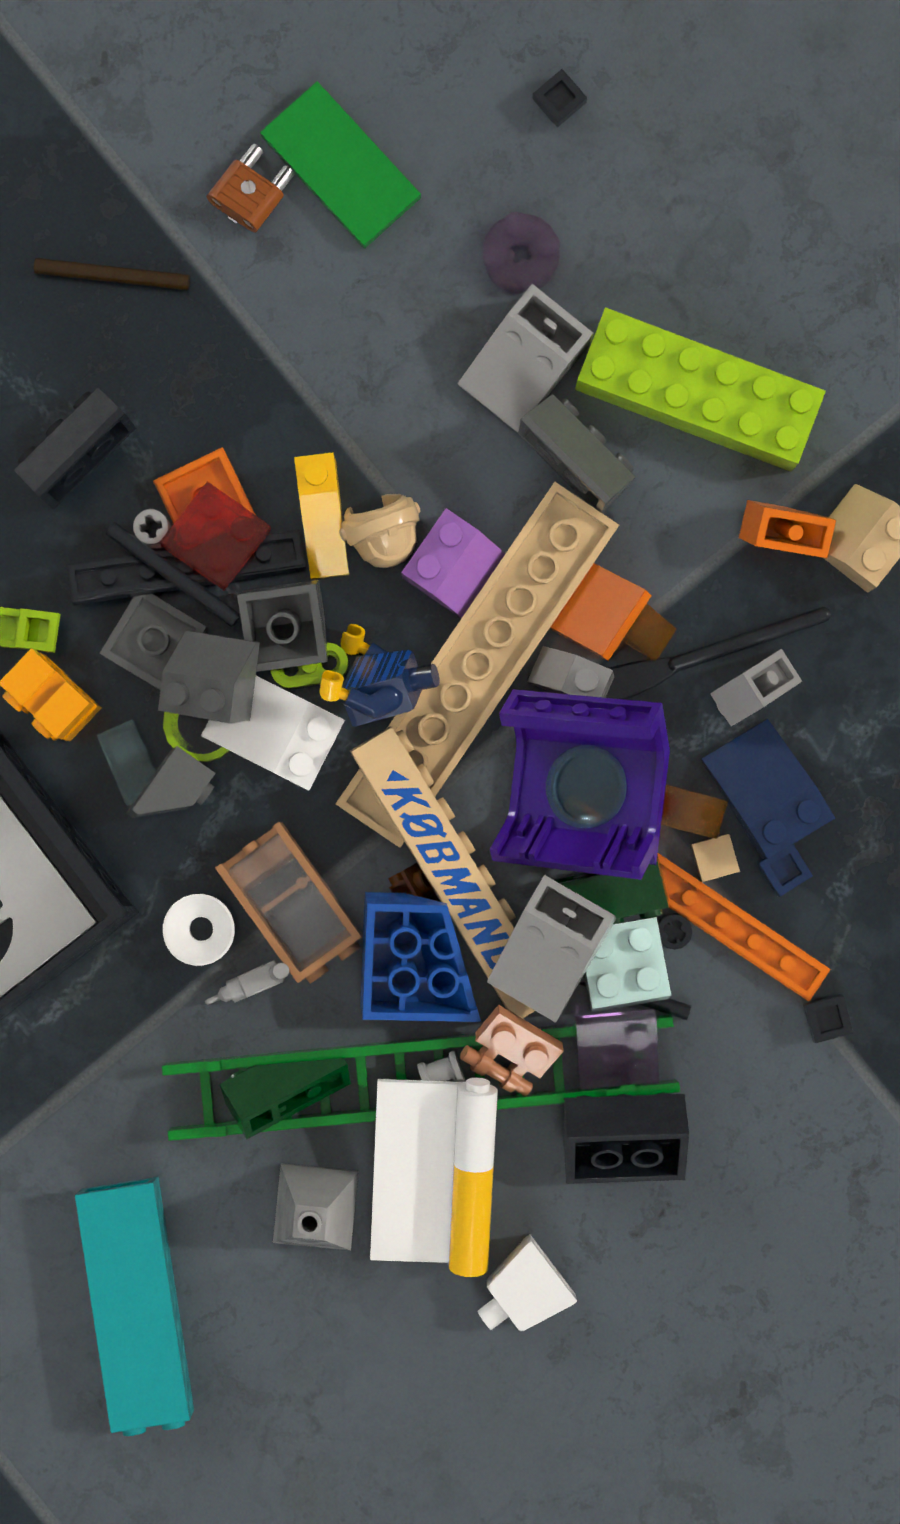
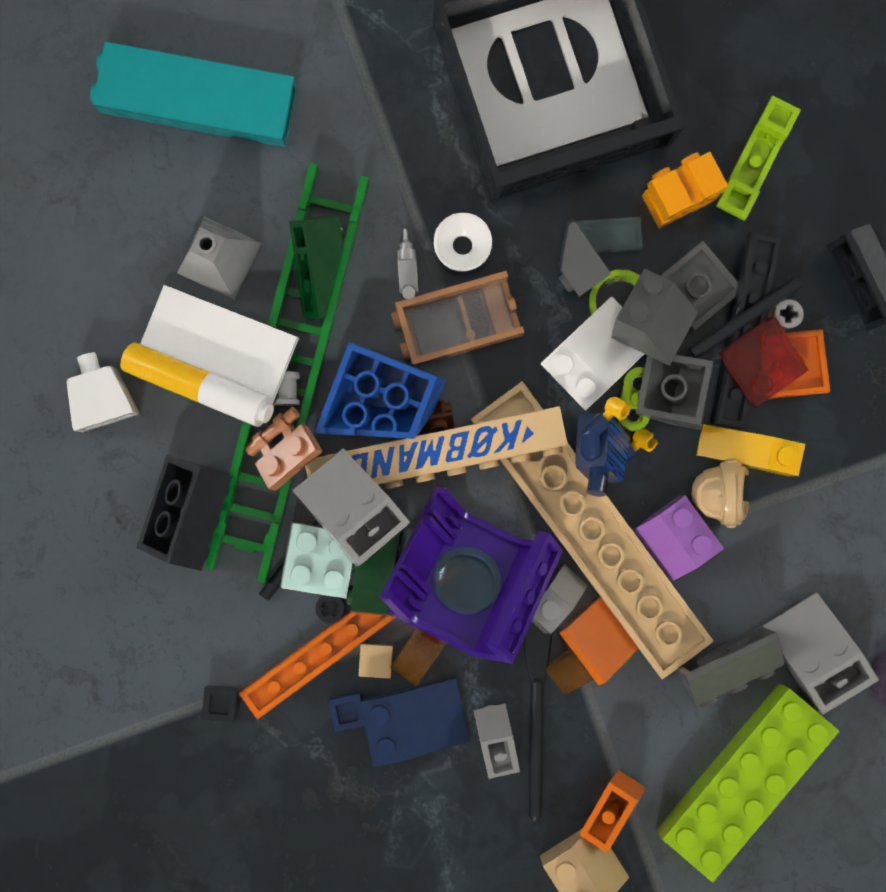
camera: 105 degrees right, 0 degrees up
clear purple plate [575,1009,659,1090] -> none

